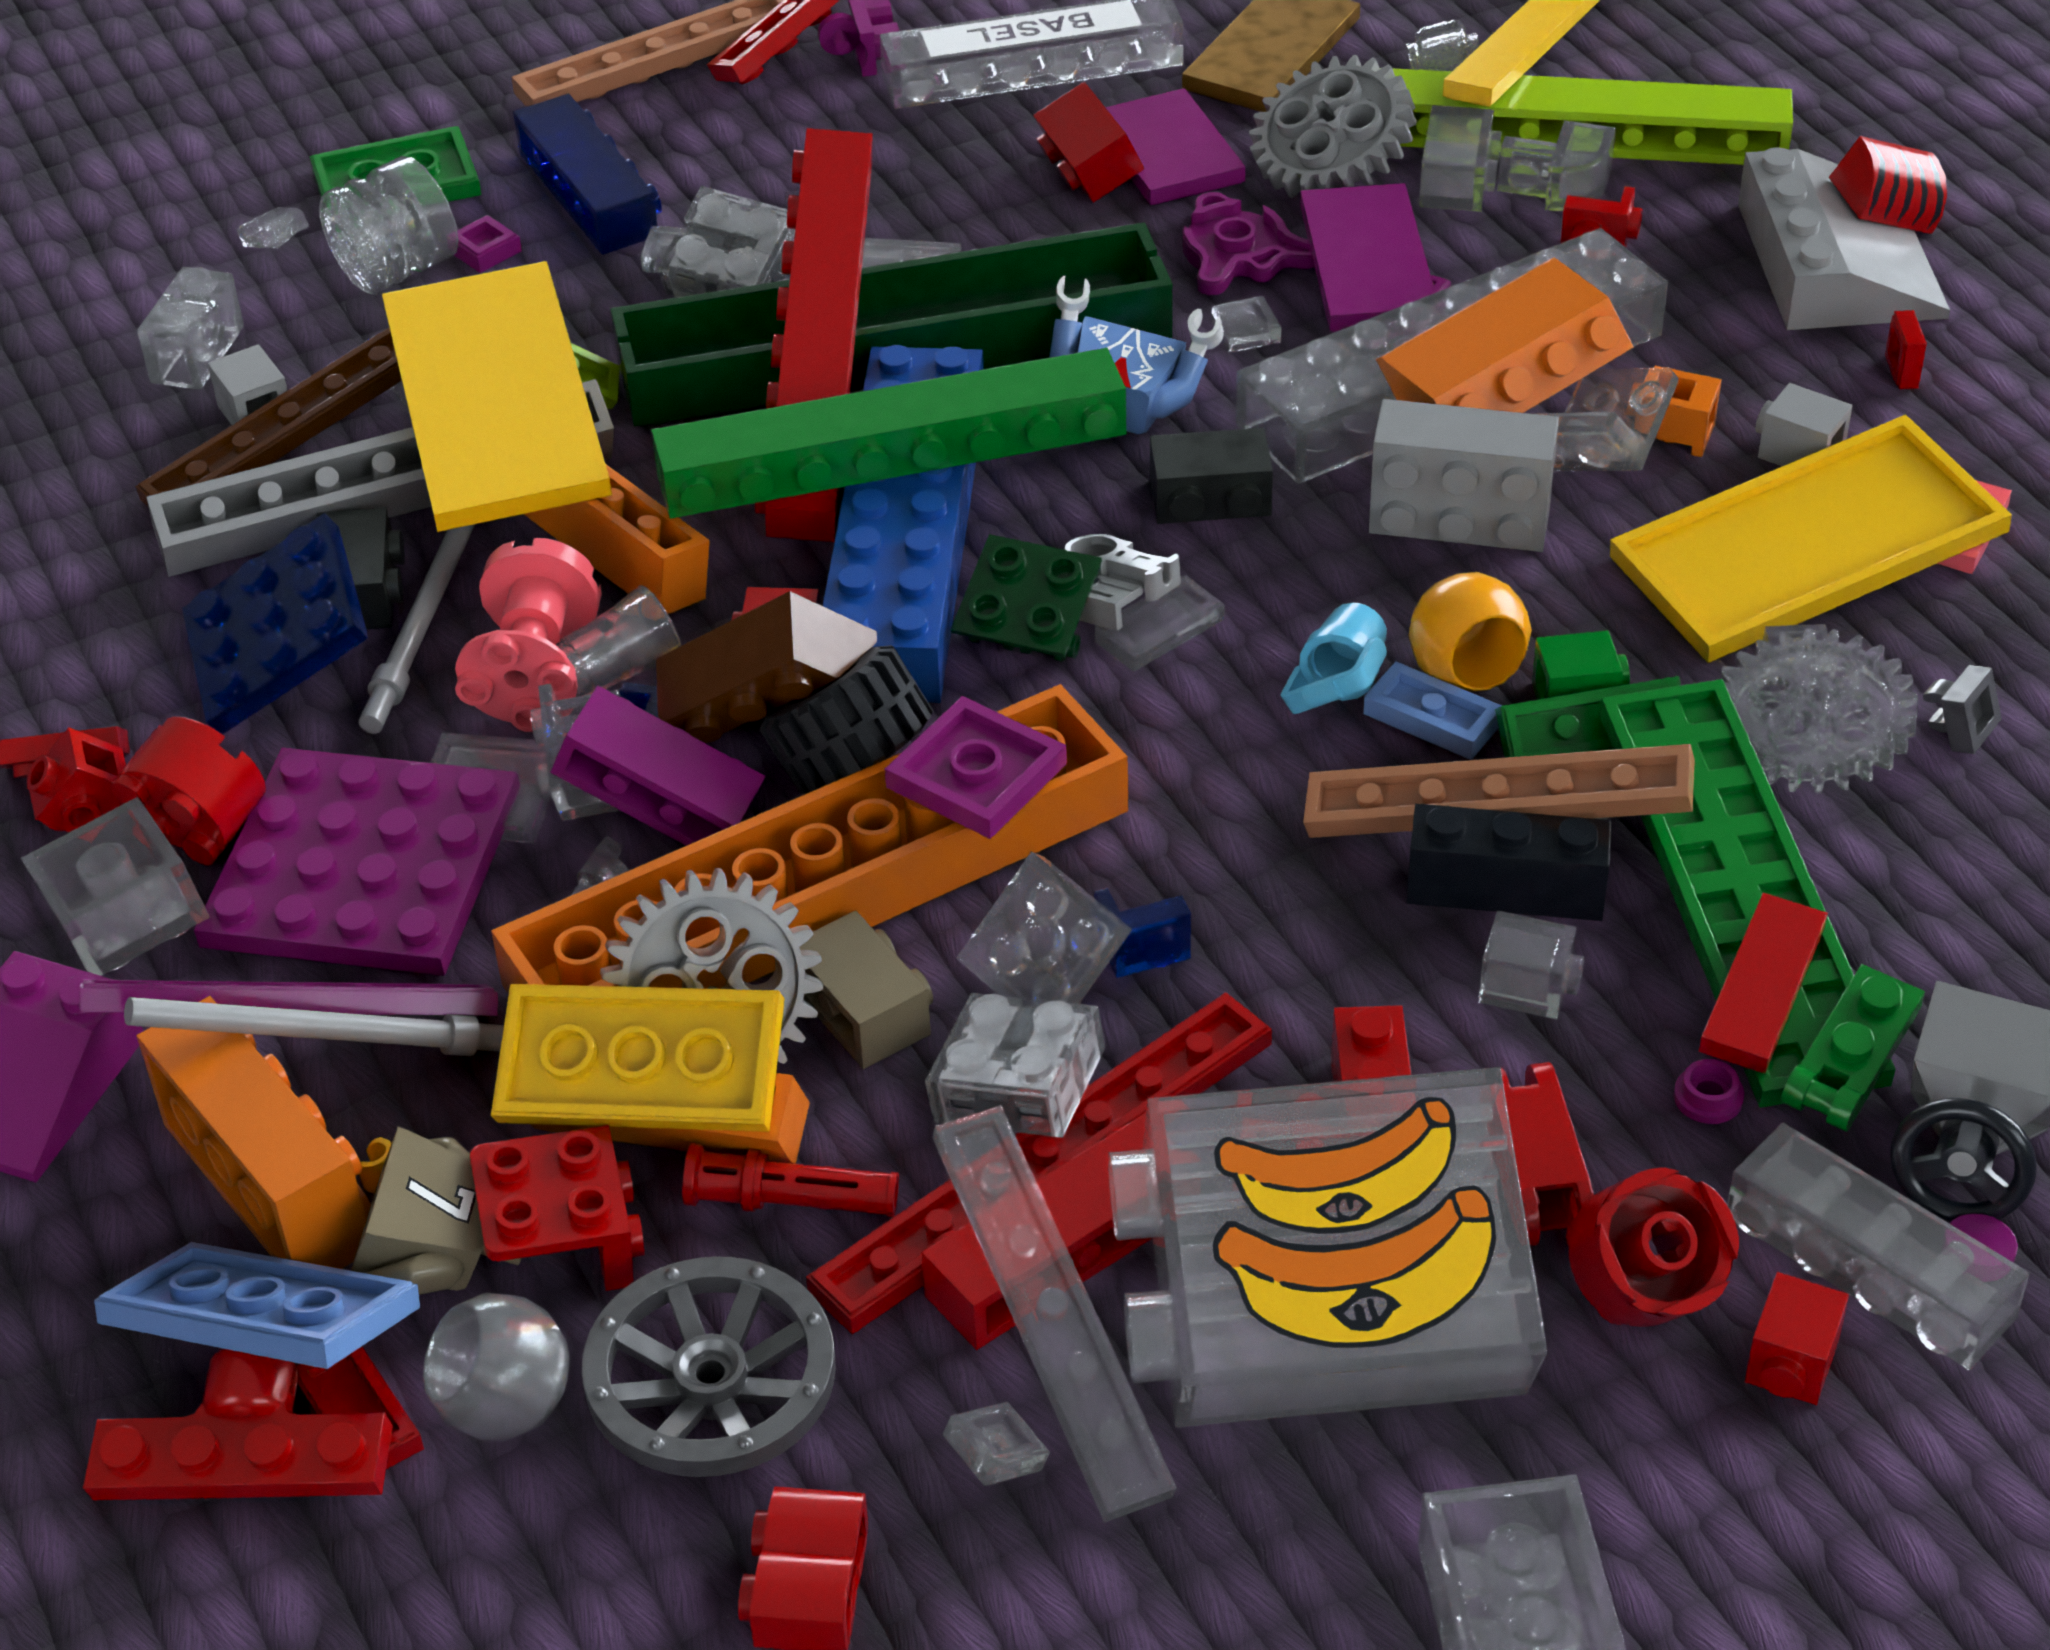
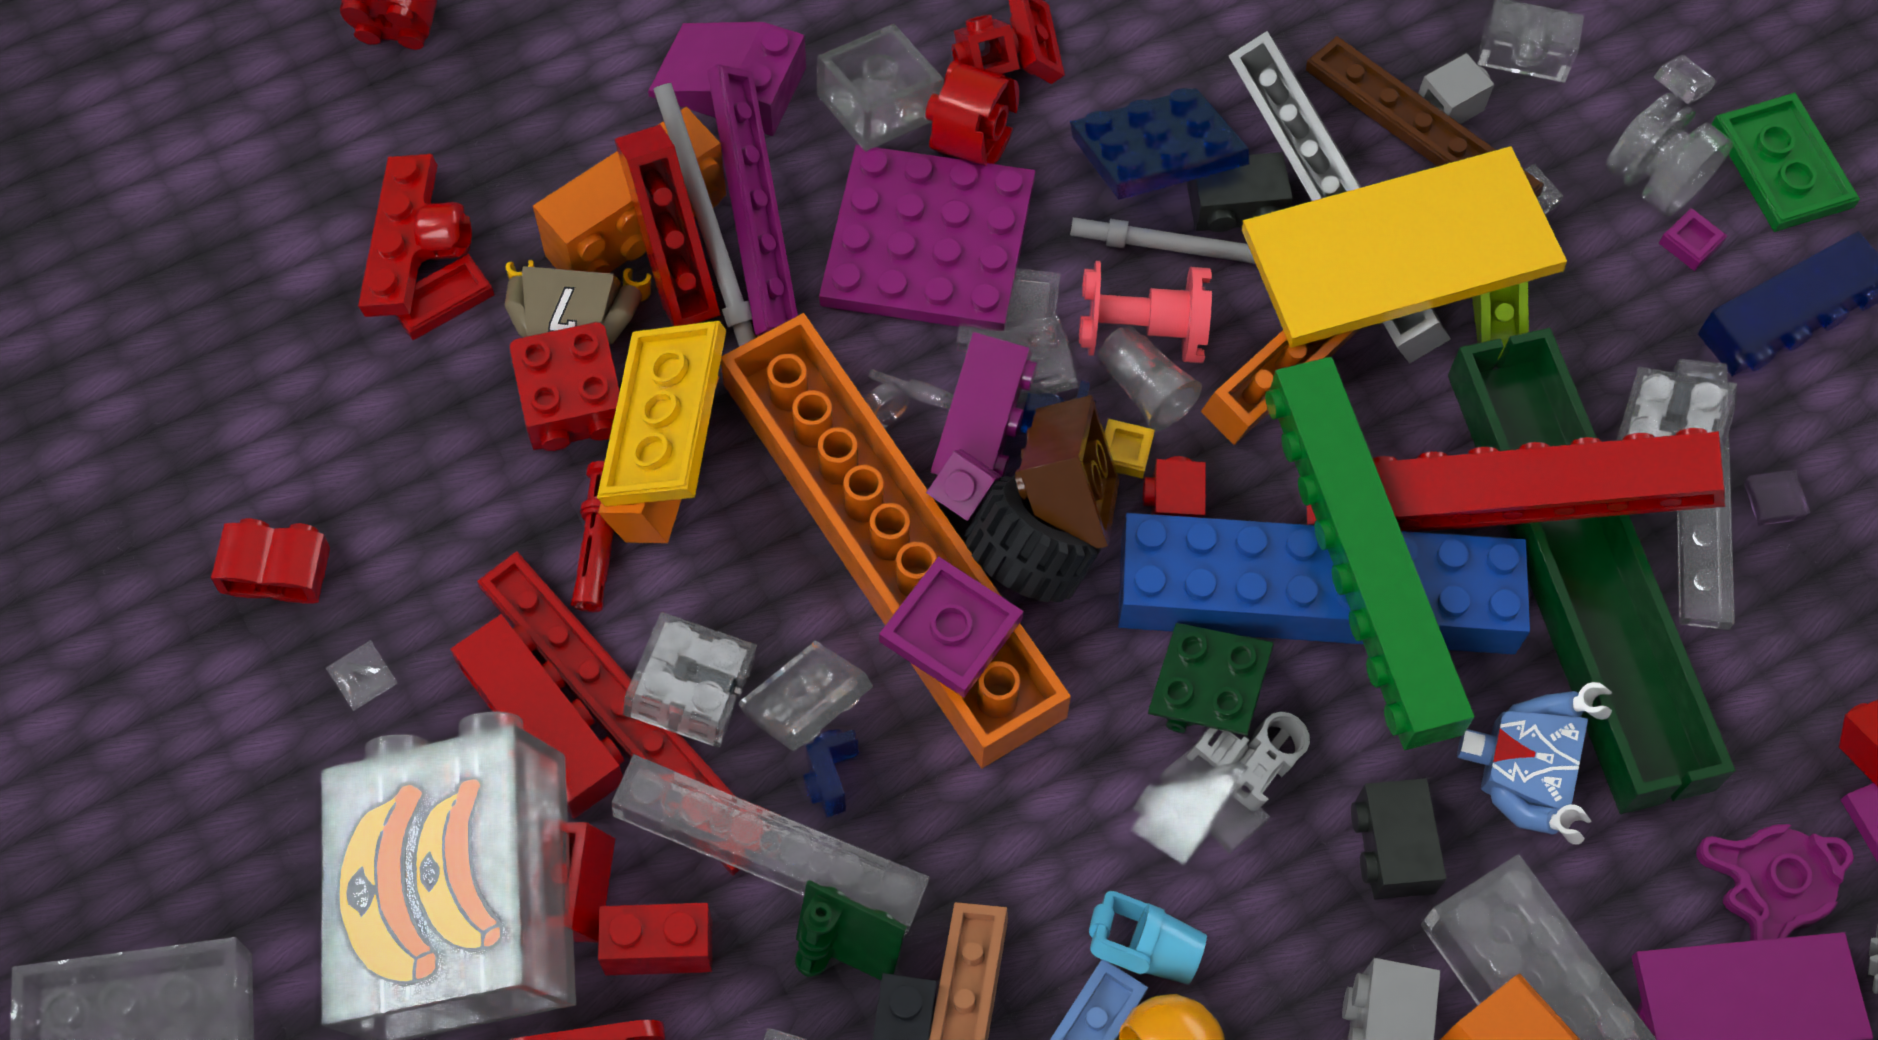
camera: 85 degrees right, 20 degrees up
medium blue tile [94,1242,420,1369] -> none
clear helmet [423,1292,570,1441] -> none
flat silver wheel [582,1256,836,1477] -> none
light grey gear [600,868,823,1064] -> none
dark tan brick [799,910,933,1069] -> none
clear tile [932,1106,1177,1522] -> none
clear tile [1212,296,1281,353] -> none
none -> clear brick [611,754,930,937]
none -> red brick [614,124,721,326]
none -> dark green hinge [795,880,907,980]
none -> magenta brick [926,449,1002,521]
none -> clear slope [1132,762,1249,865]

